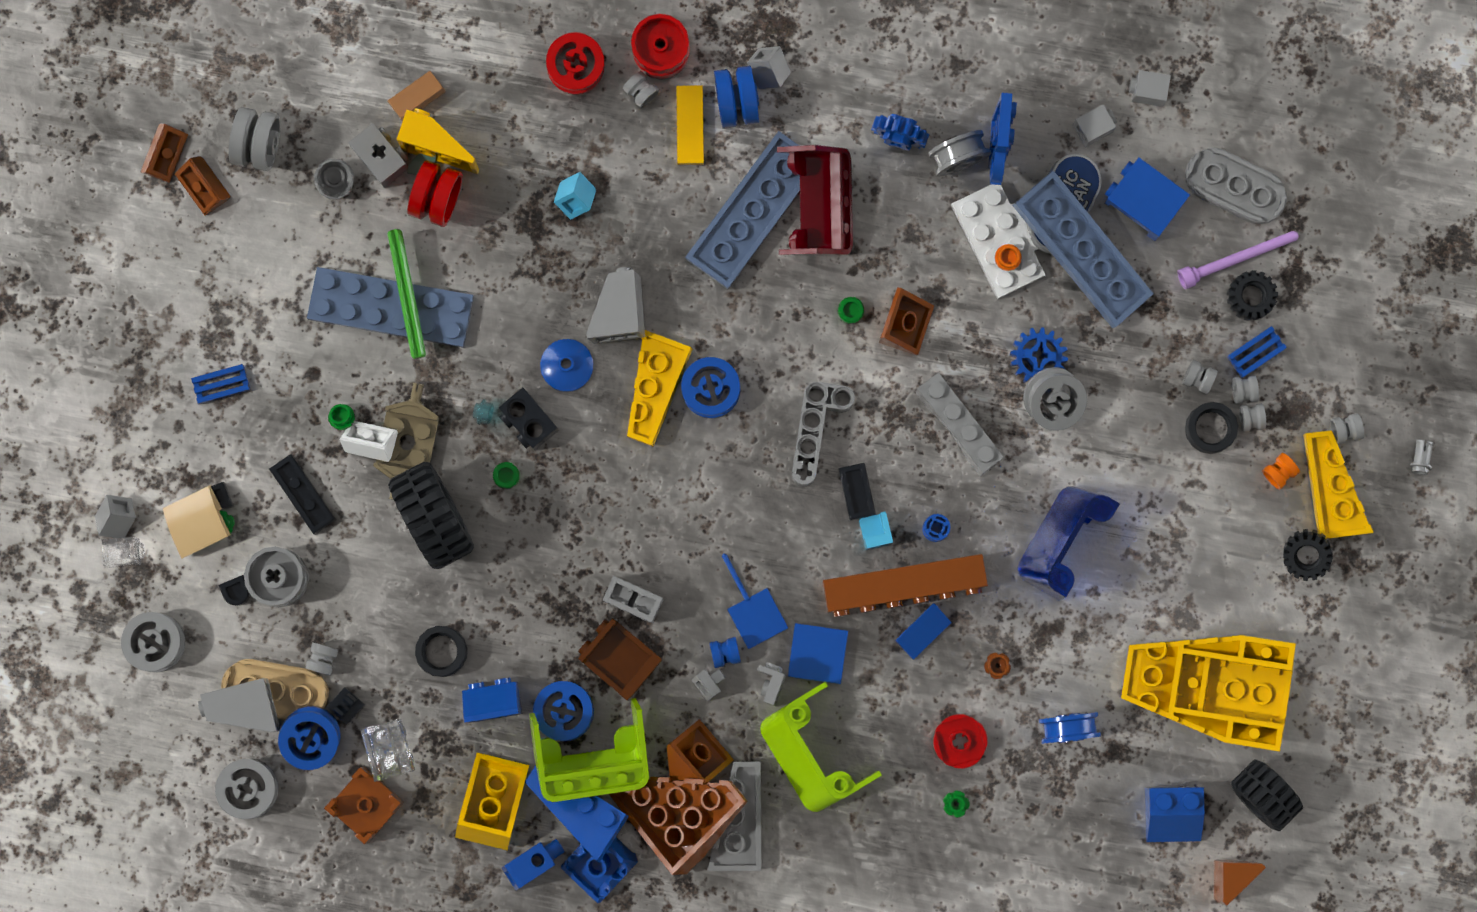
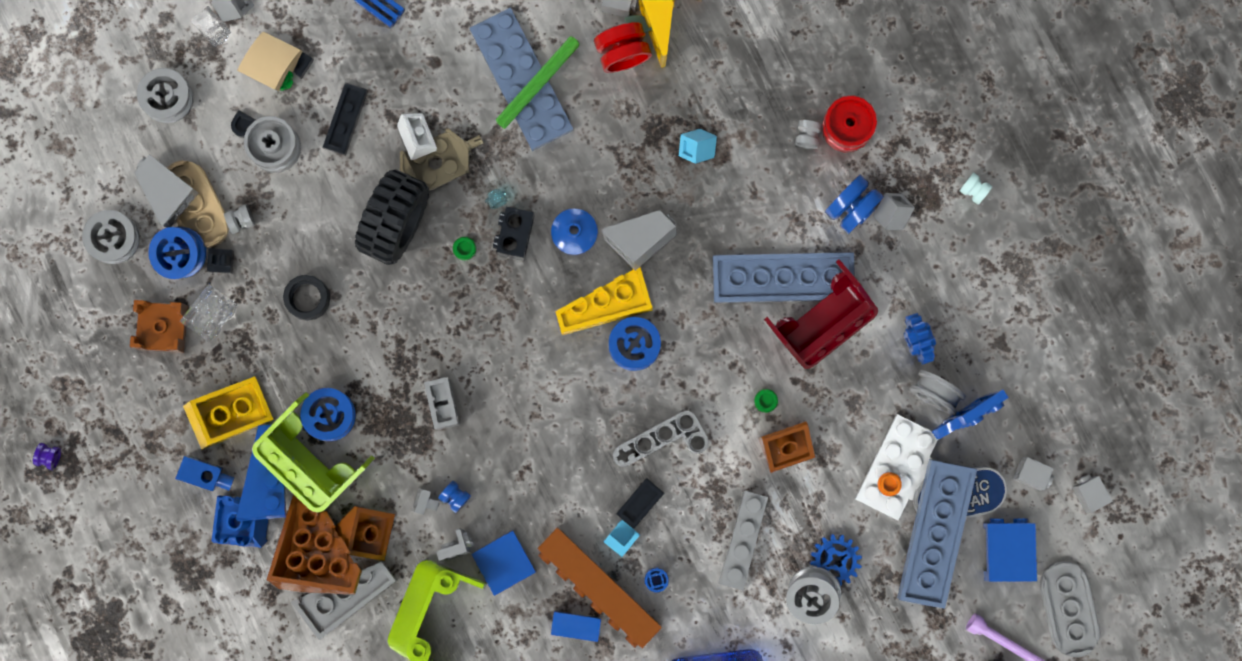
camera: 50 degrees right, 0 degrees up
green plate [328,404,355,430] -> none
blue slope [462,677,523,723] -> none
red wheel [546,32,605,95] -> none
reddish brown panel [578,618,663,701] -> none
yellow tile [676,85,704,165] -> none
blue piece [722,553,788,649] -> none

